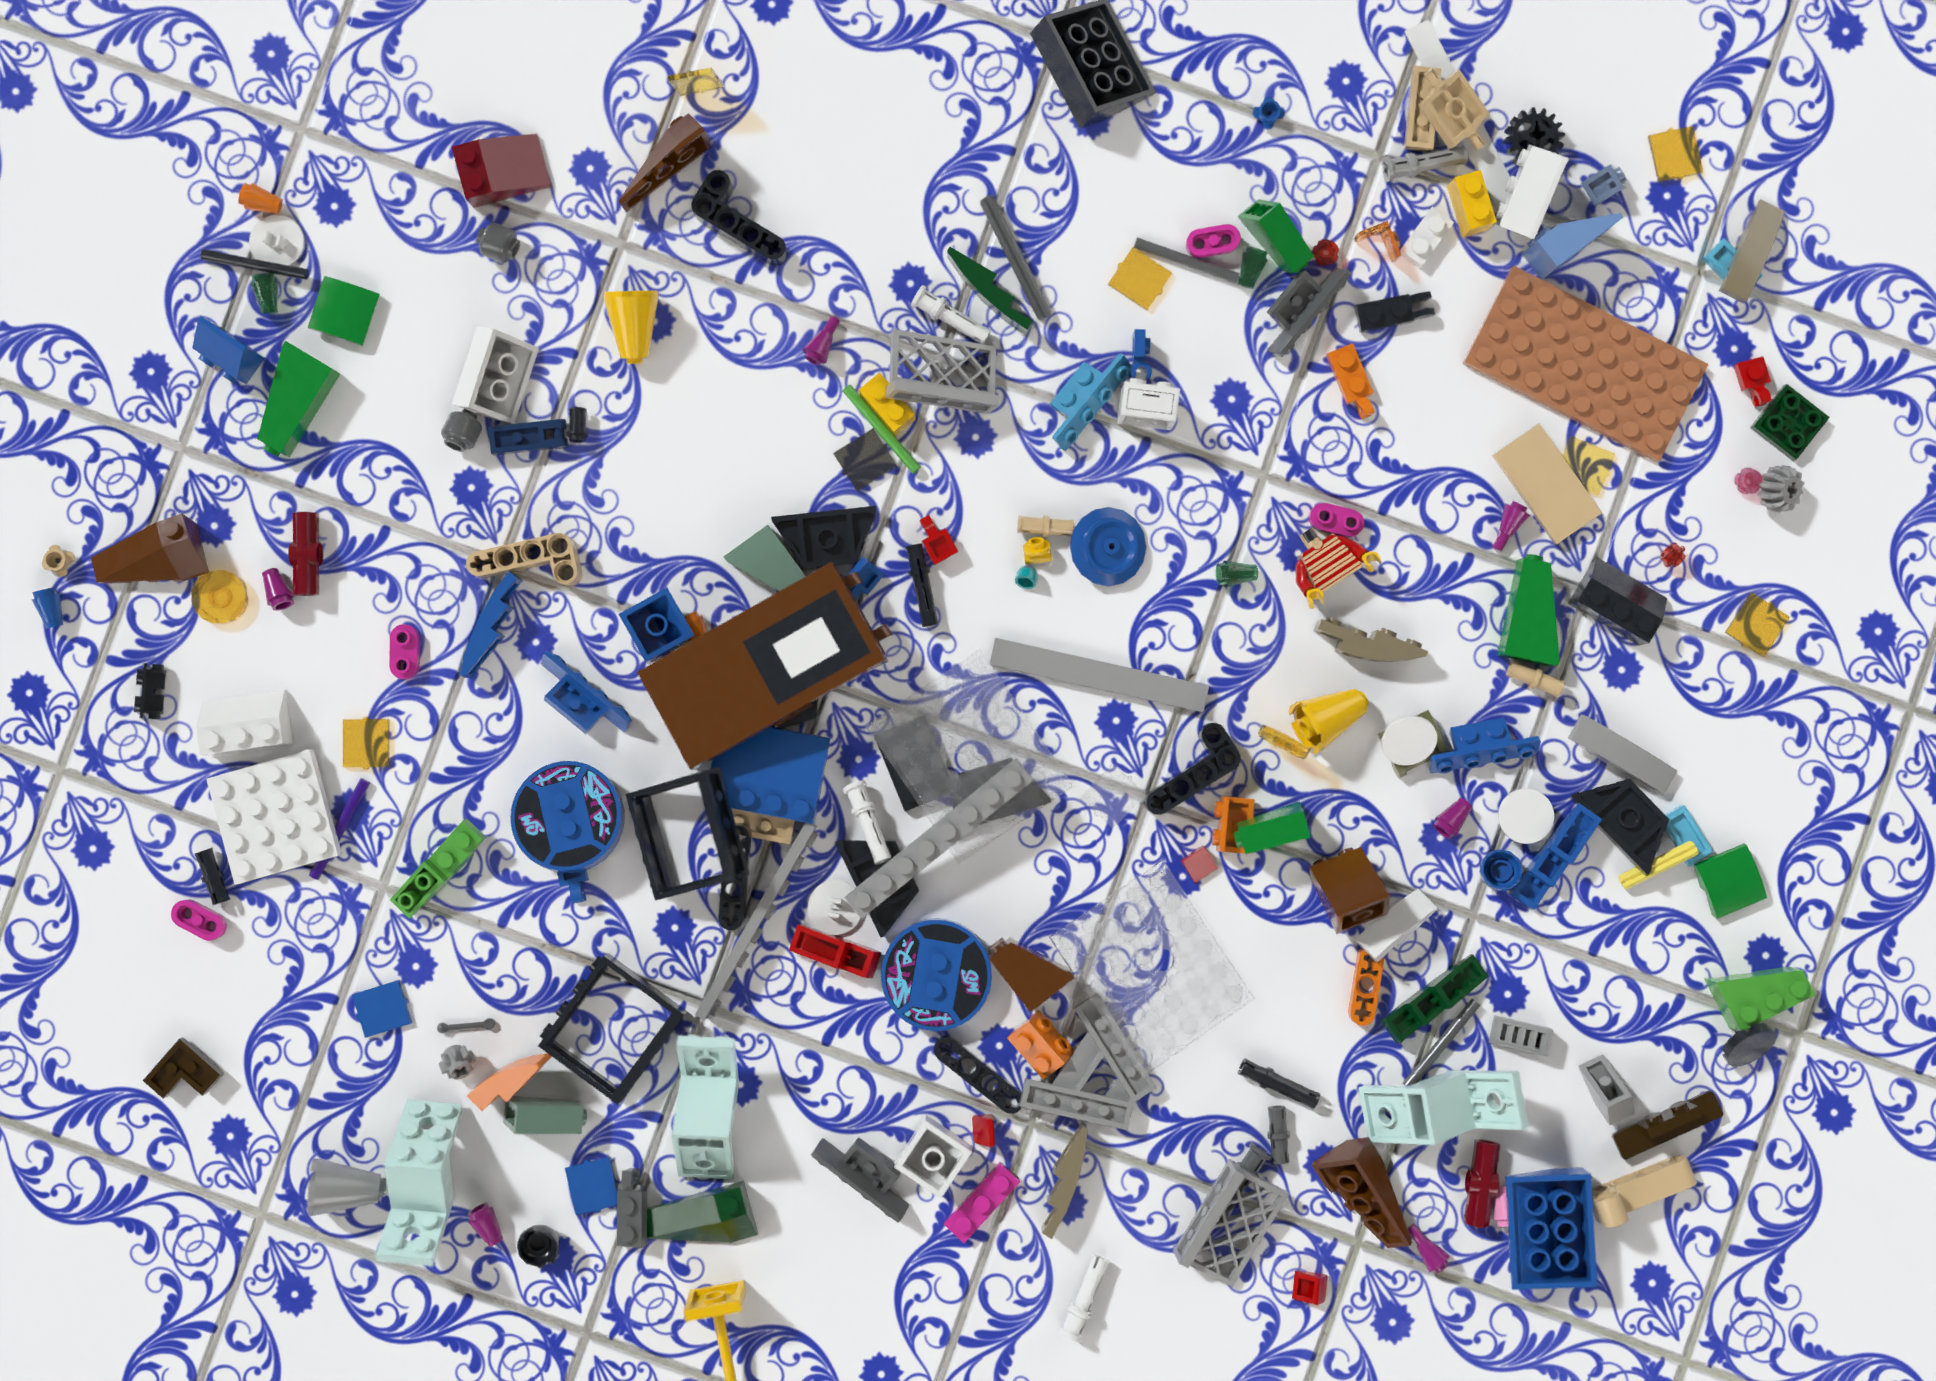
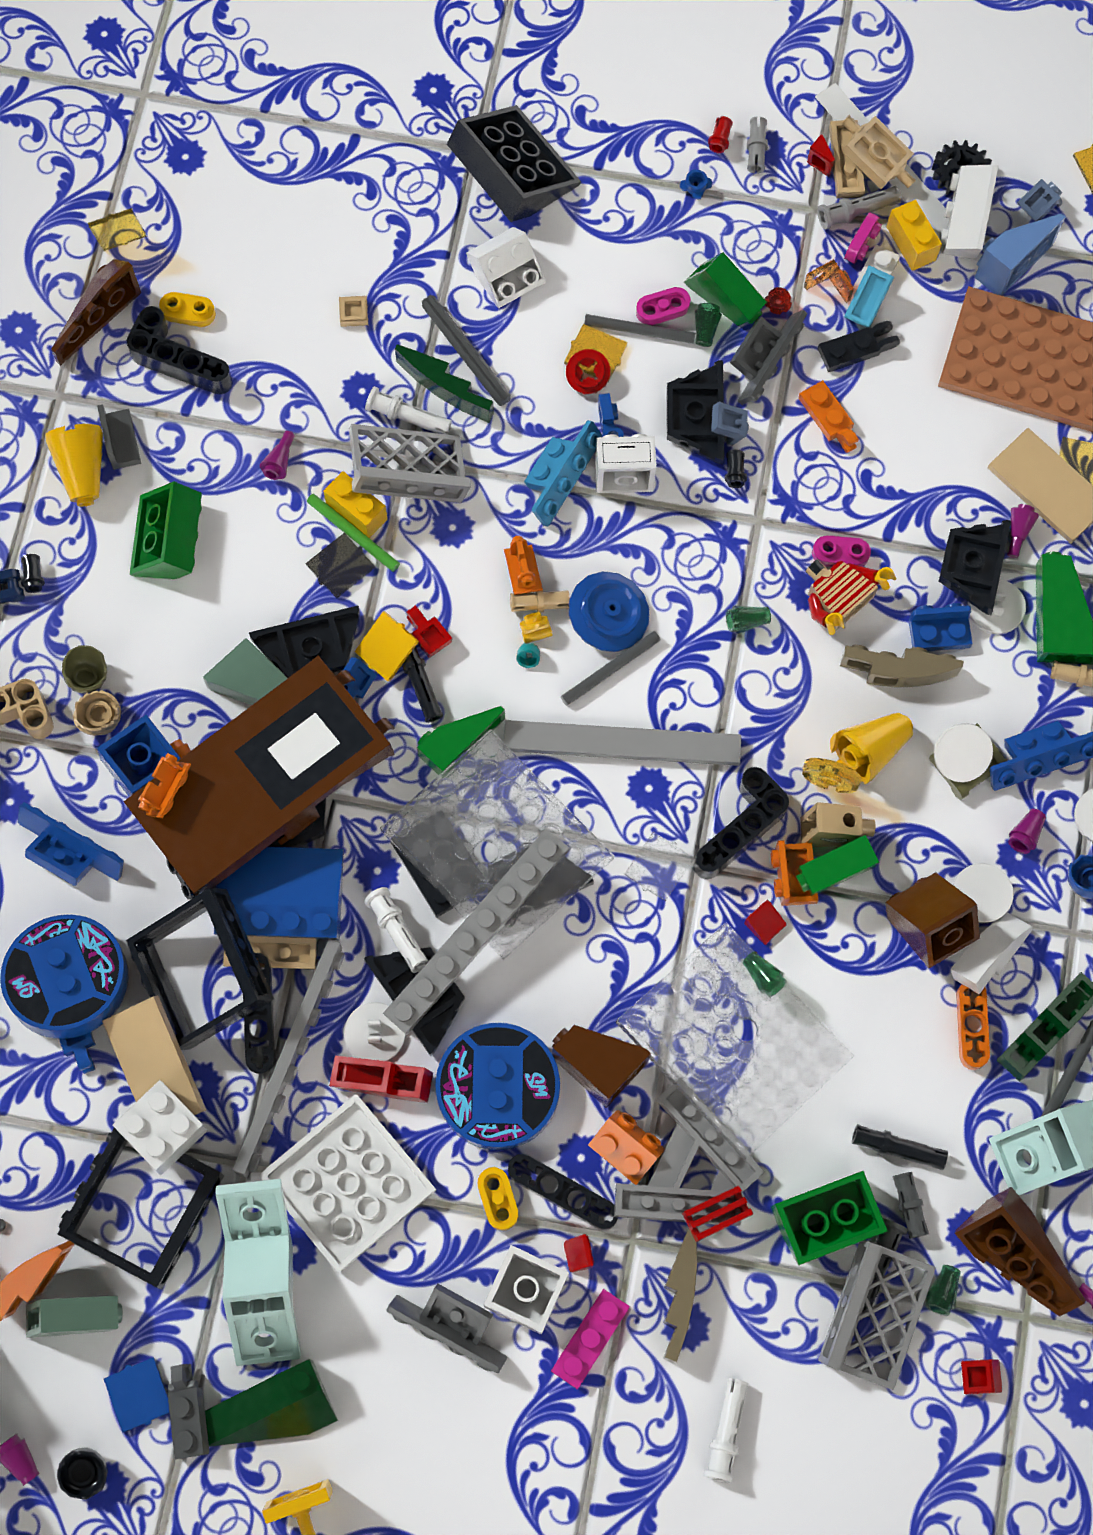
camera: 10 degrees left, 15 degrees down
none -> olive hair [62,645,107,693]
none -> tan hair [73,690,121,736]
none -> dark grey panel [97,404,142,470]
none -> tan tile [102,995,206,1115]
none -> white brick [113,1080,208,1175]
none -> green slope [129,481,202,579]
none -> orange hinge [138,753,191,819]
none -> yellow plate [159,292,216,327]
none -> white plate [259,1094,436,1274]
none -> tan tile [339,296,368,327]
none -> yellow piece [354,611,419,682]
none -> green slope [417,706,505,780]
none -> white slope [466,227,546,308]
none -> yellow plate [477,1167,518,1231]
none -> orange hinge [504,536,543,595]
none -> dark grey bar [560,631,661,706]
none -> red gear [566,349,611,395]
none -> black wing [666,360,724,464]
none -> red tile [682,1185,753,1242]
none -> red pin [708,116,733,153]
none -> sand blue bracket [711,402,749,446]
none -> black pin [725,449,747,488]
none -> clear green cone [742,951,787,997]
none -> light grey pin [747,117,768,173]
none -> green slope [770,1171,887,1265]
none -> tan torso [800,802,876,847]
none -> red slope [807,134,835,177]
none -> dark pink plate [844,212,882,264]
none -> medium azure tile [844,265,895,328]
none -> blue bracket [908,603,973,651]
none -> clear green cone [925,1265,961,1316]
none -> black wing [938,520,1011,616]
none -> white piece [953,863,1014,923]
none -> white piece [967,579,1026,634]

